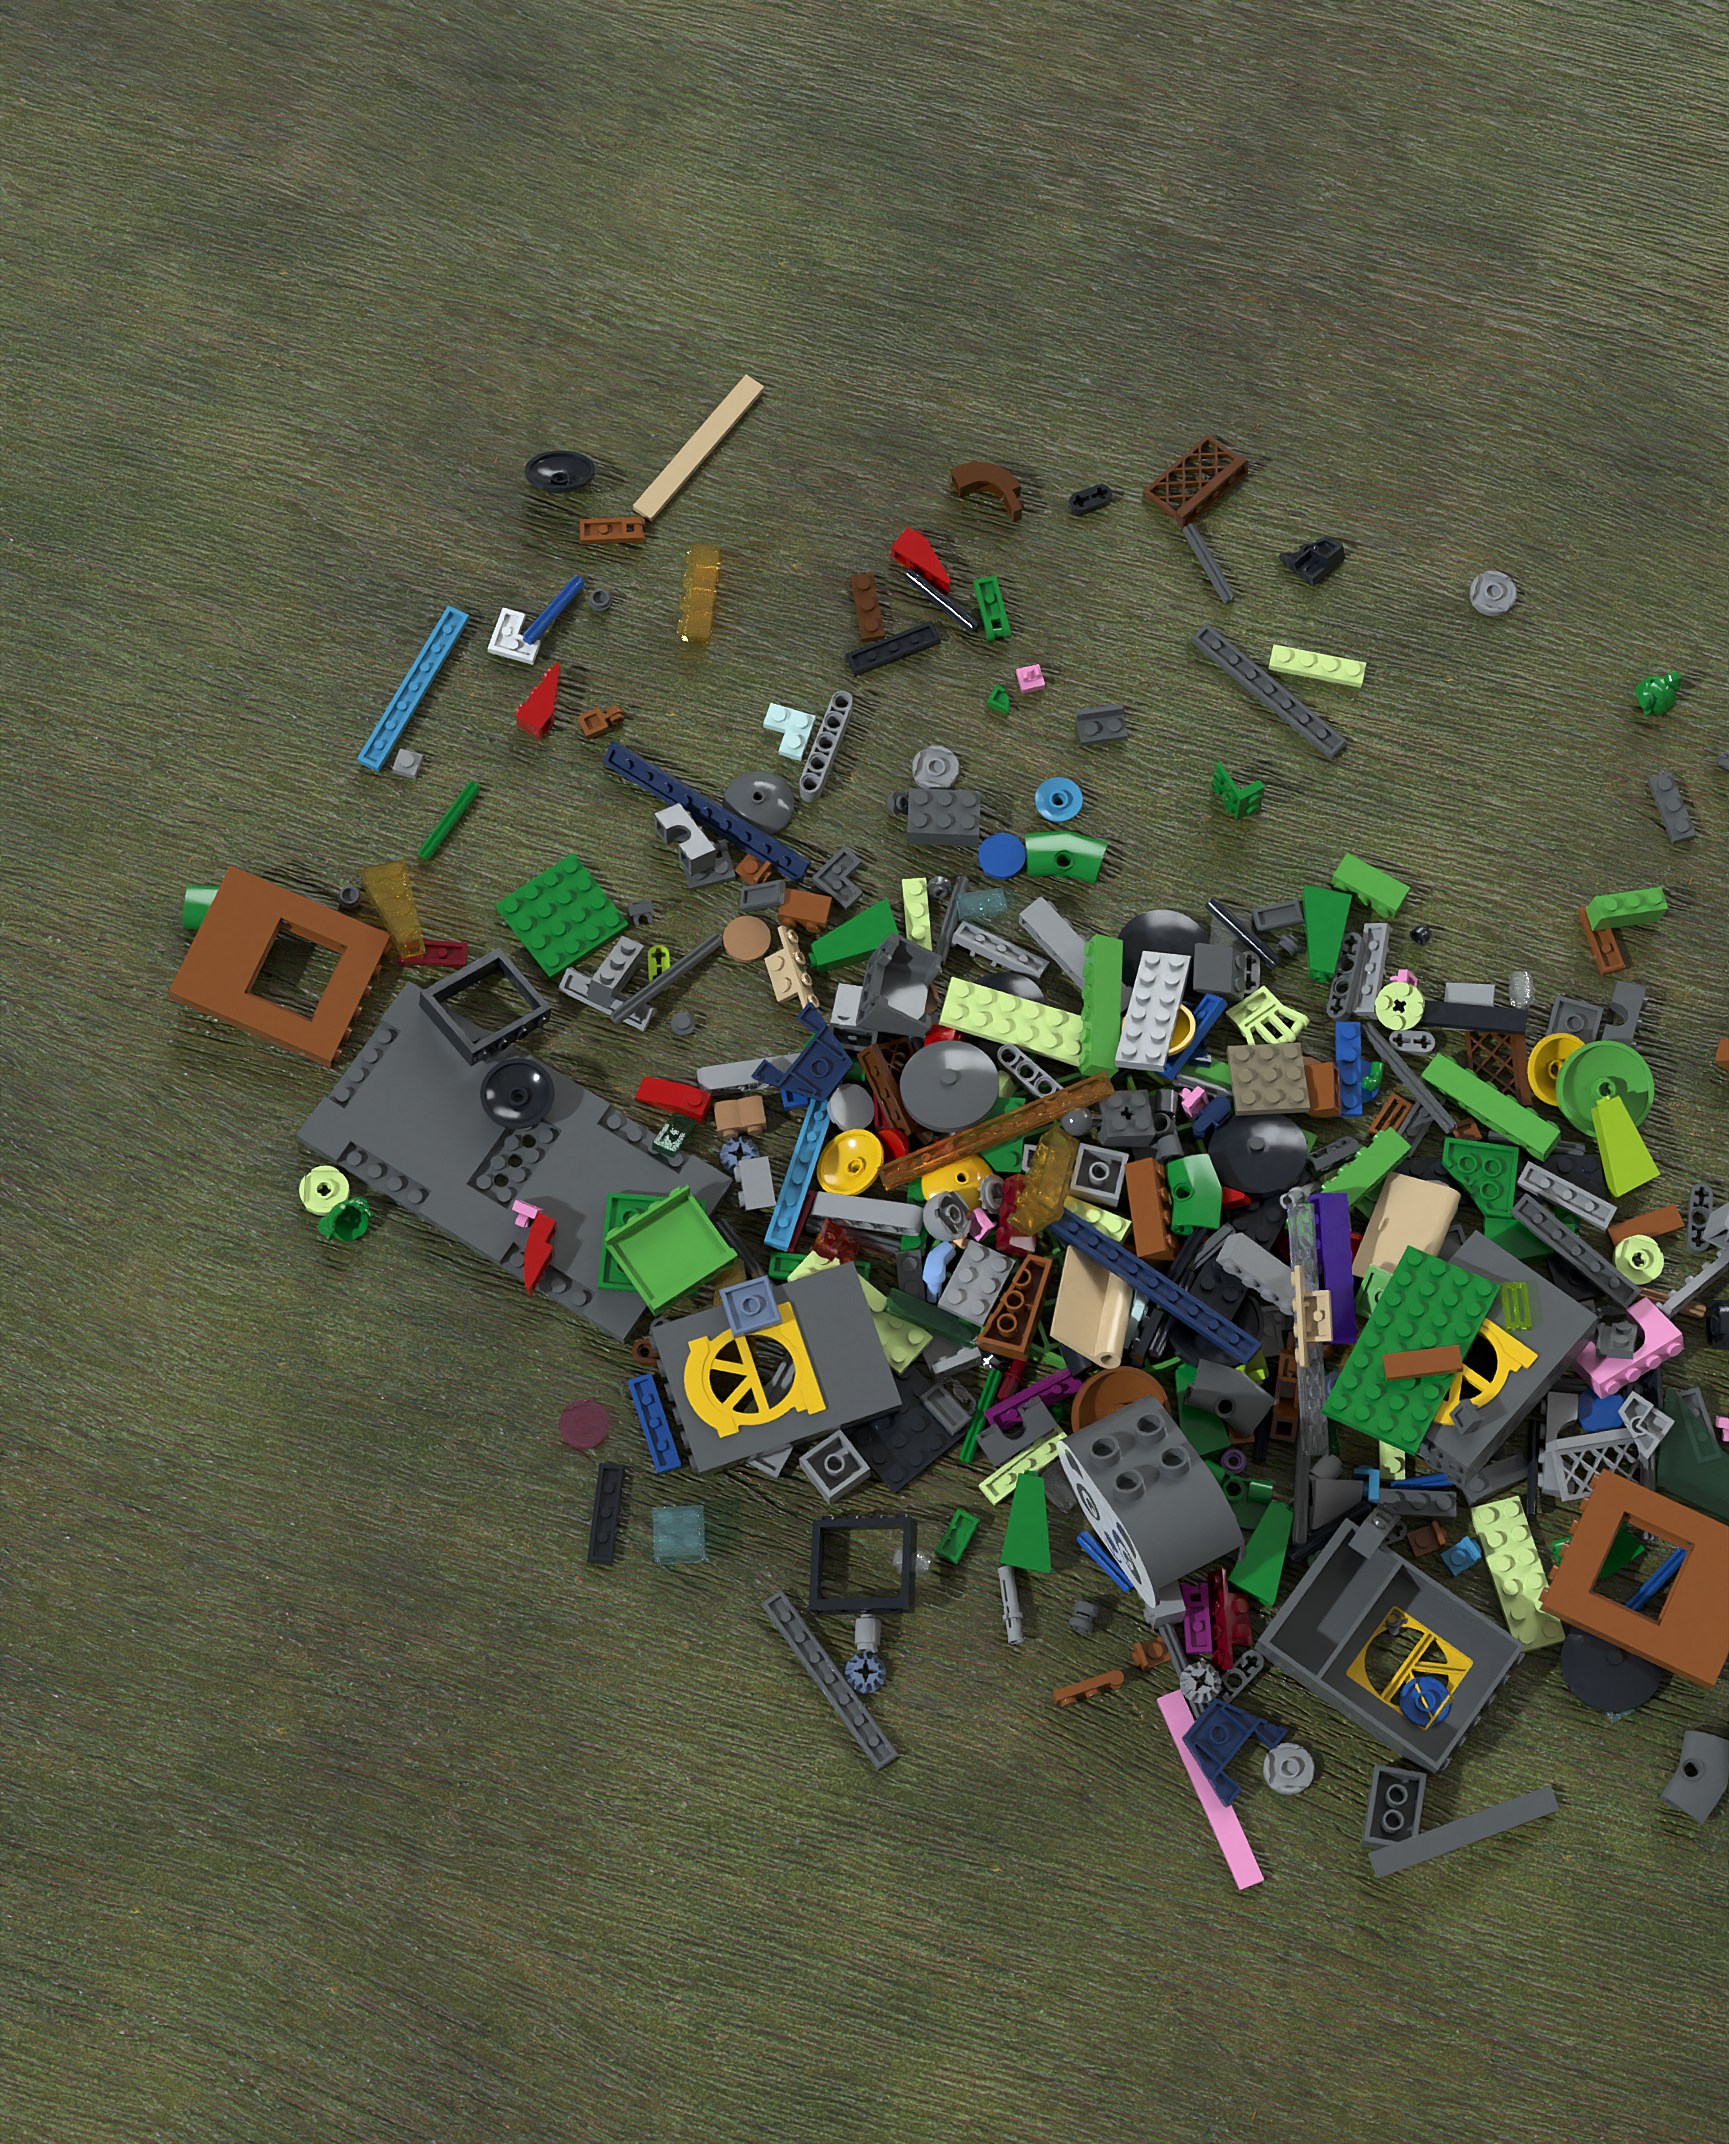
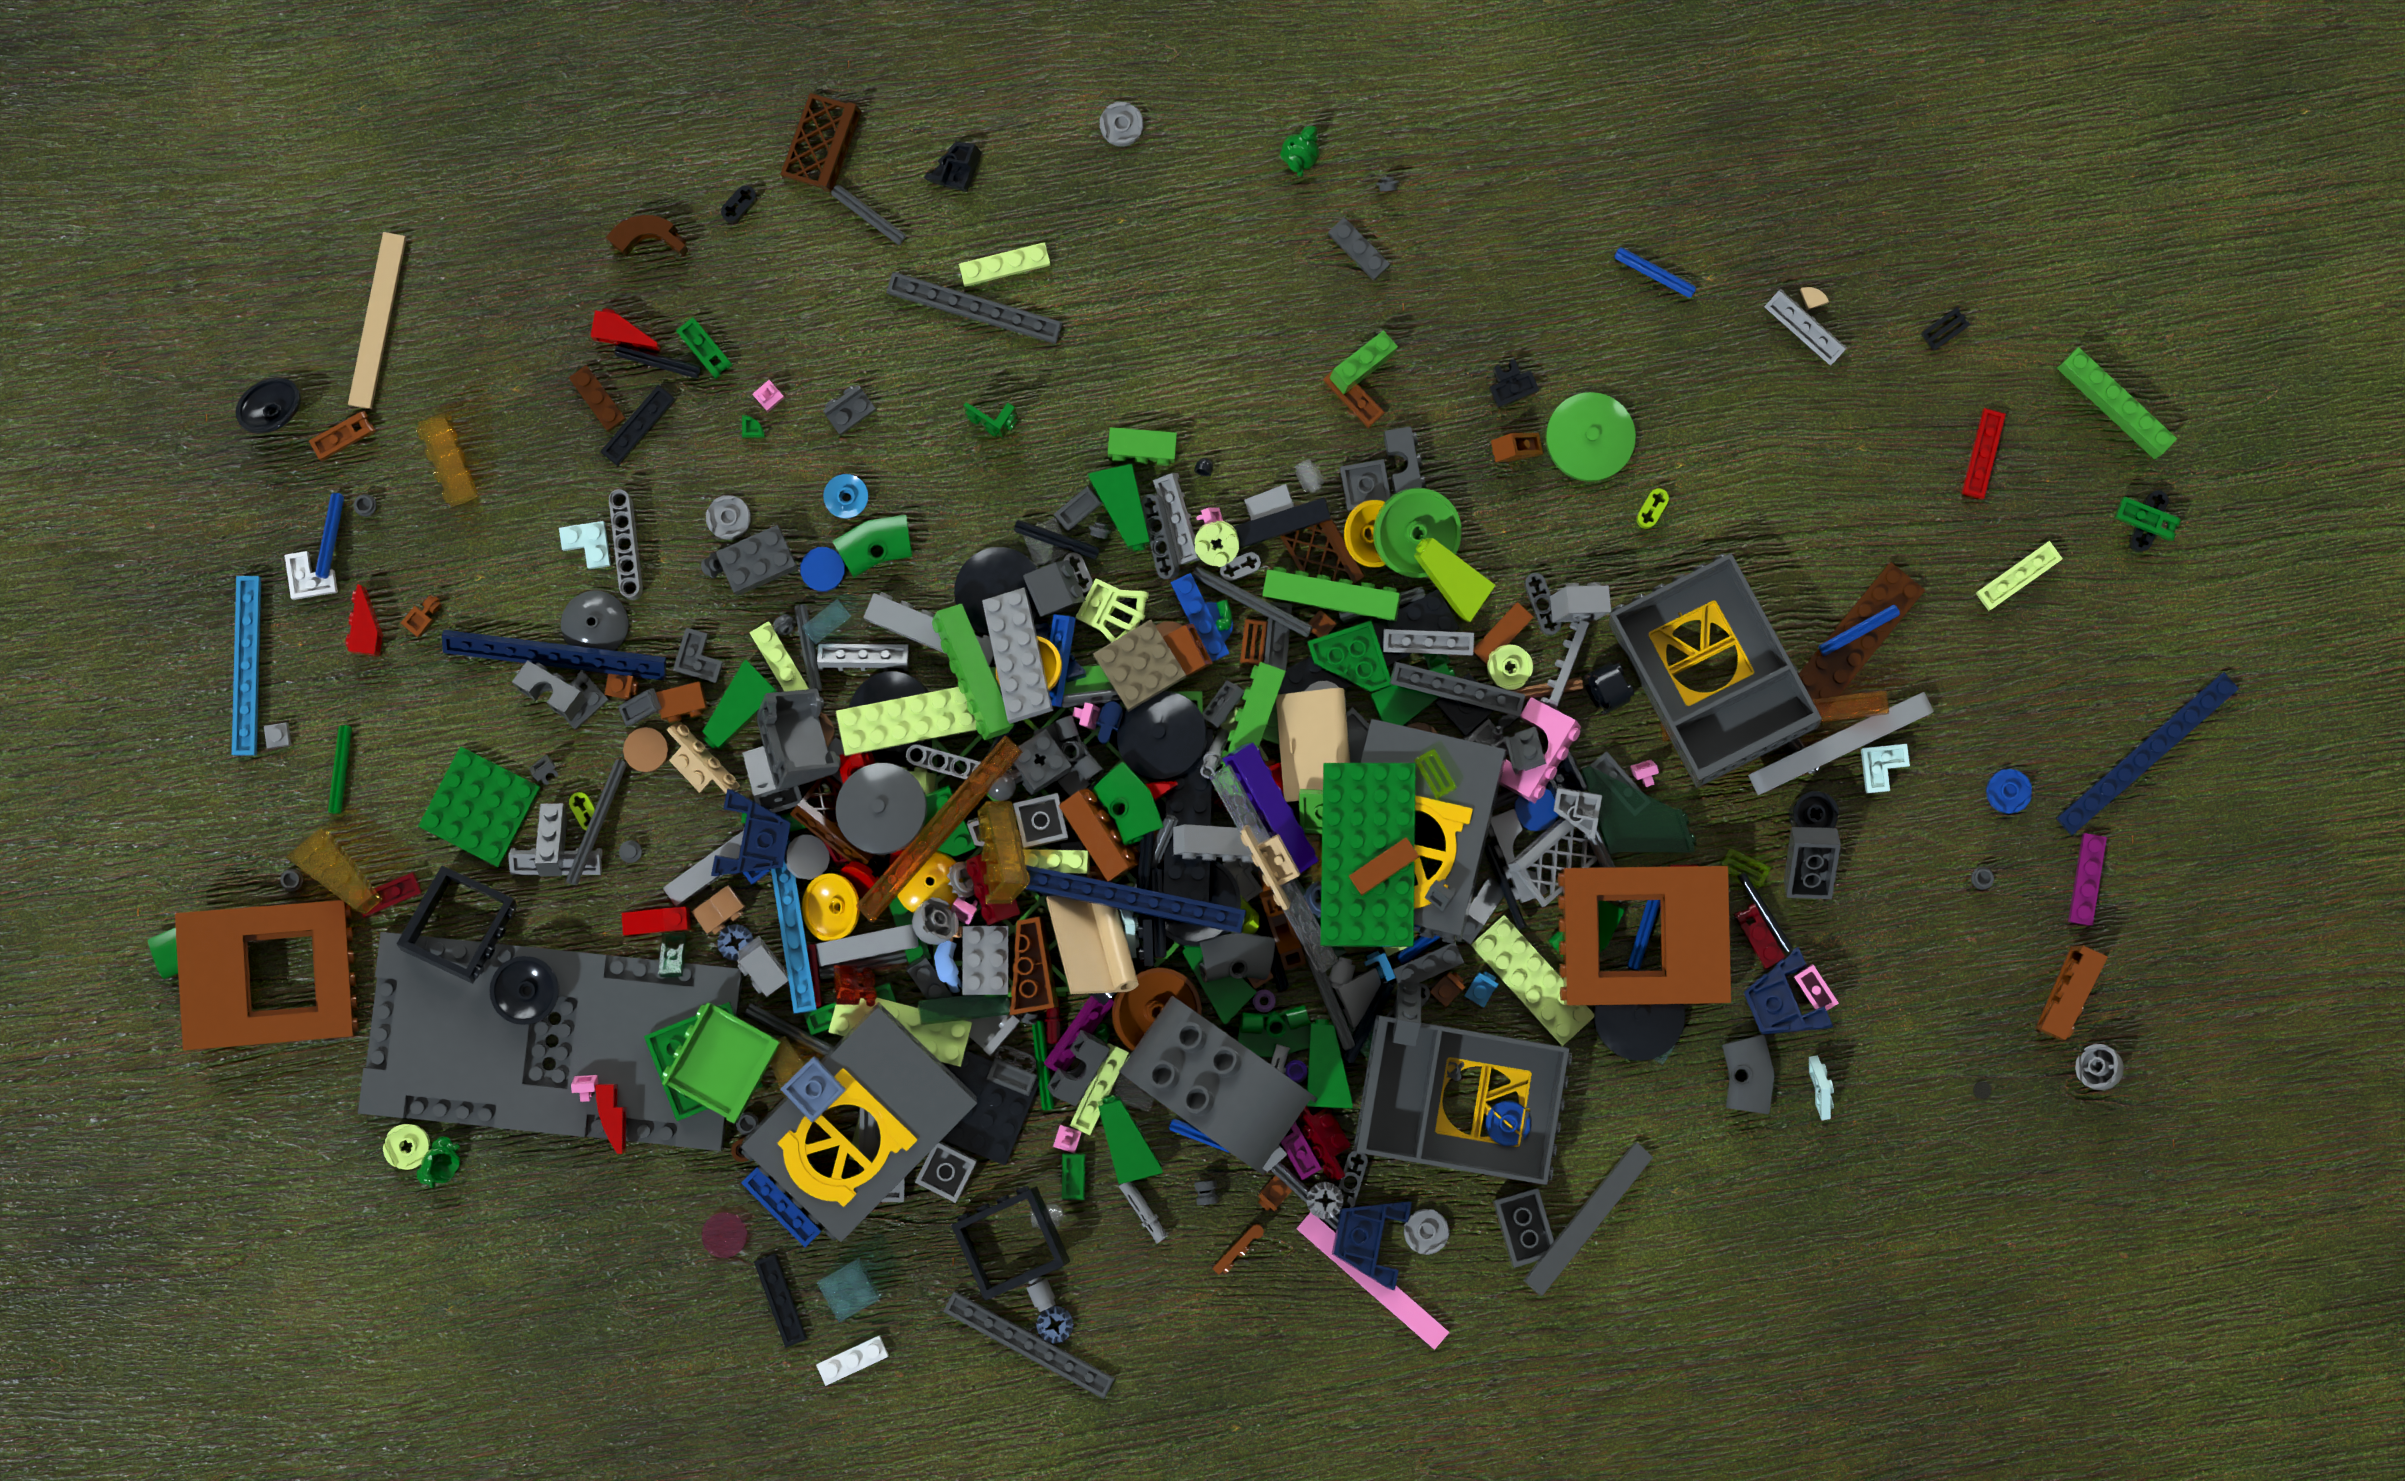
camera: 30 degrees left, 15 degrees up
none -> white plate [816,1335,889,1386]
none -> bright pink tile [1053,1125,1082,1154]

